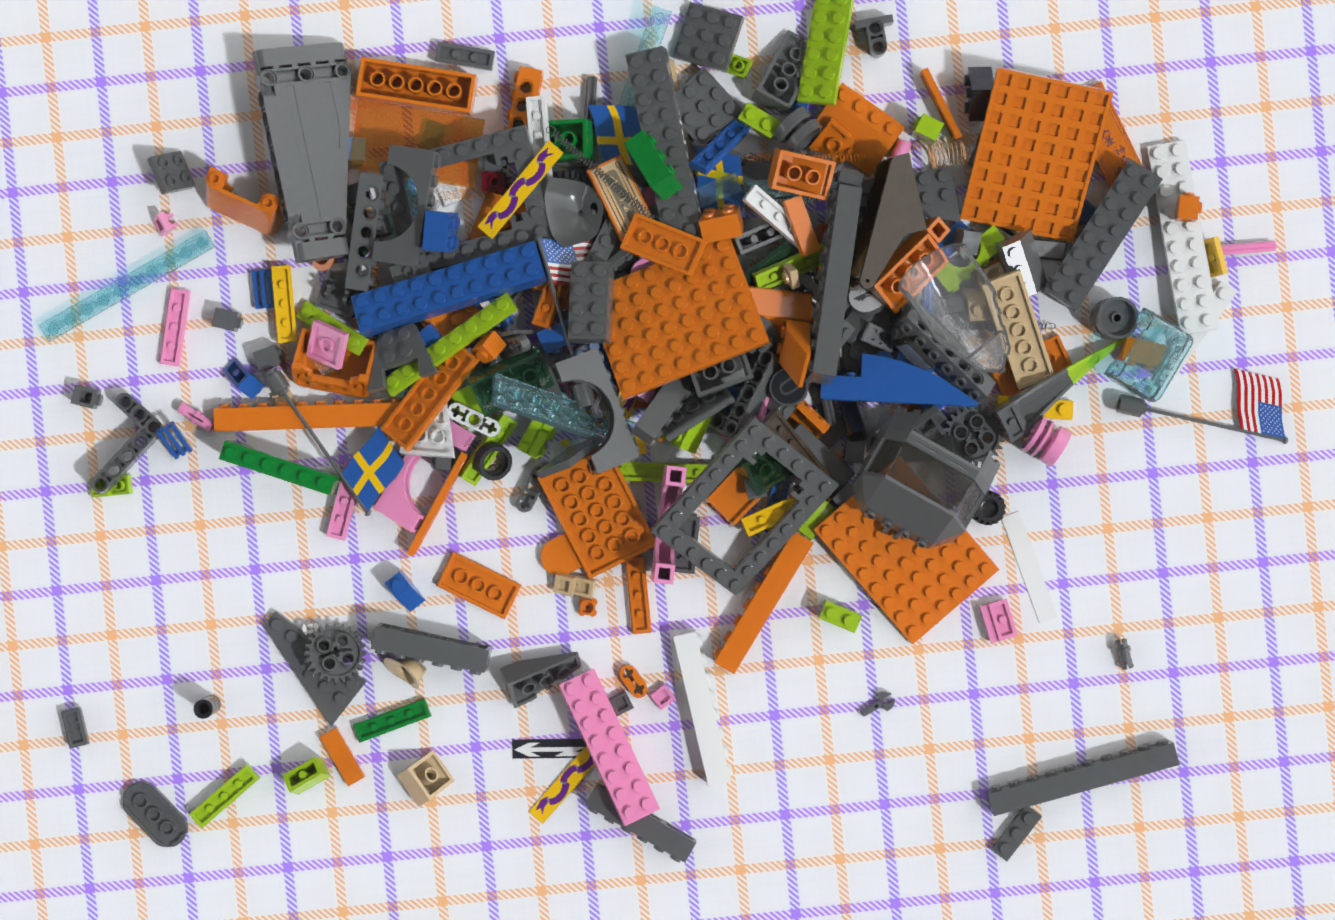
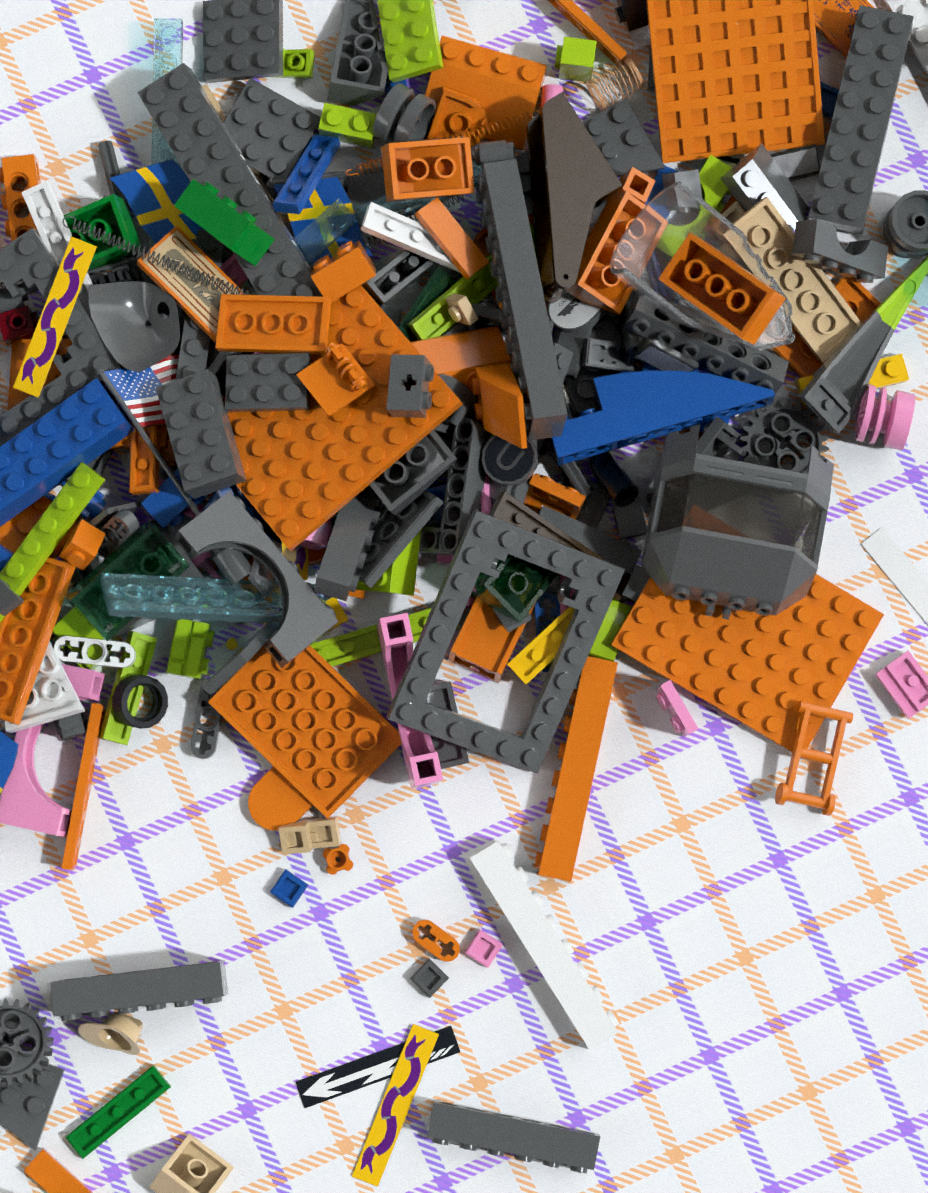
camera: 20 degrees left, 5 degrees down
blue slope [385,570,425,612] -> none
orange tile [436,551,522,620] -> none
dark grey wedge [500,652,581,708] -> none
bright pink brick [558,669,660,826] -> none
orange tile [625,556,652,634] -> none
lime brick [818,599,862,633] -> none
dark grey bar [860,691,895,717] -> none
black tyre [971,491,1006,525] -> none
none -> dark grey plate [225,353,311,412]
none -> blue tile [270,869,309,908]
none -> orange hinge [296,342,375,417]
none -> dark grey brick [386,354,434,418]
none -> bright pink plate [656,680,699,737]
none -> orange brick [658,232,786,345]
none -> orange piece [775,701,853,816]
none -> dark grey arch [792,219,888,283]

